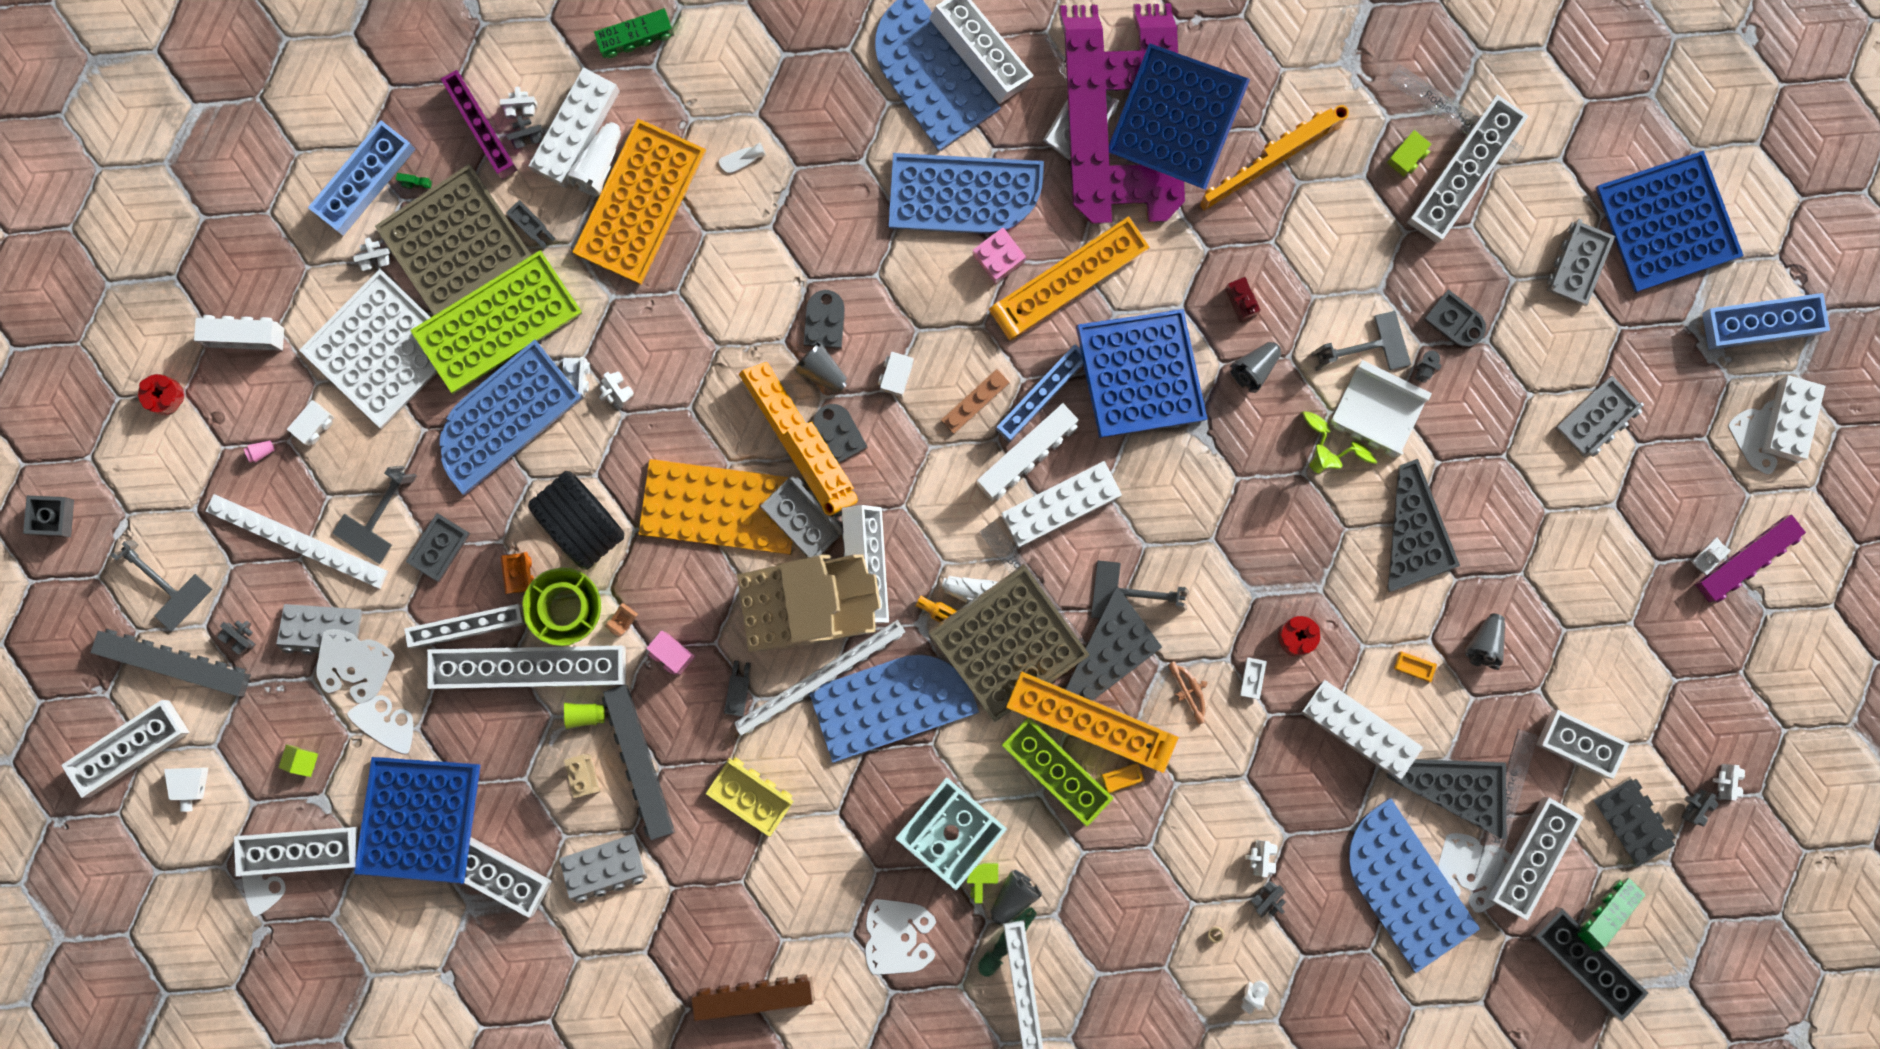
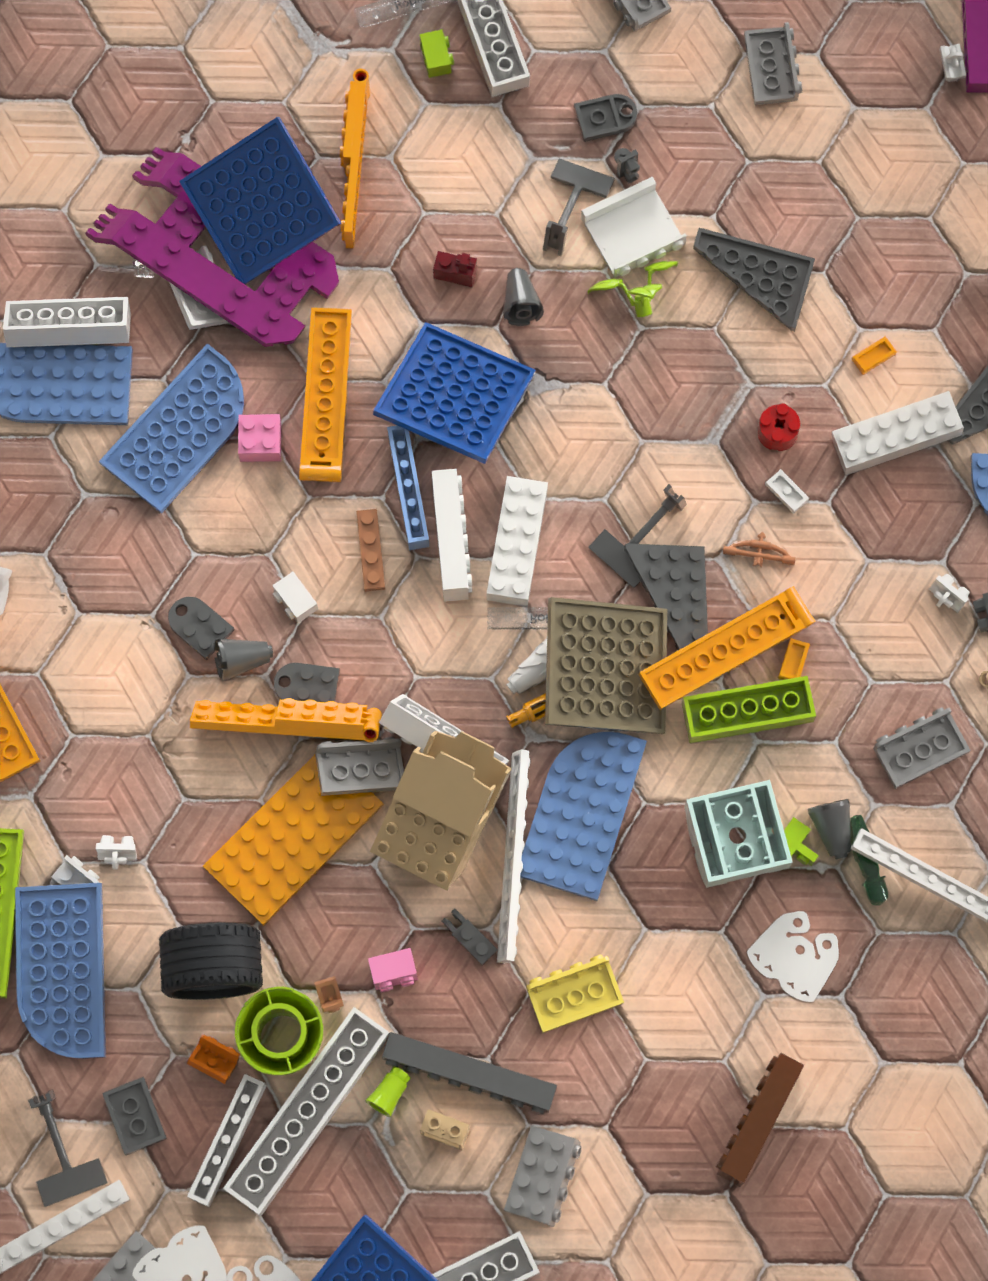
camera: 55 degrees left, 10 degrees down
dark grey cone [1465,613,1505,670] -> none
none -> light grey bracket [873,707,971,789]

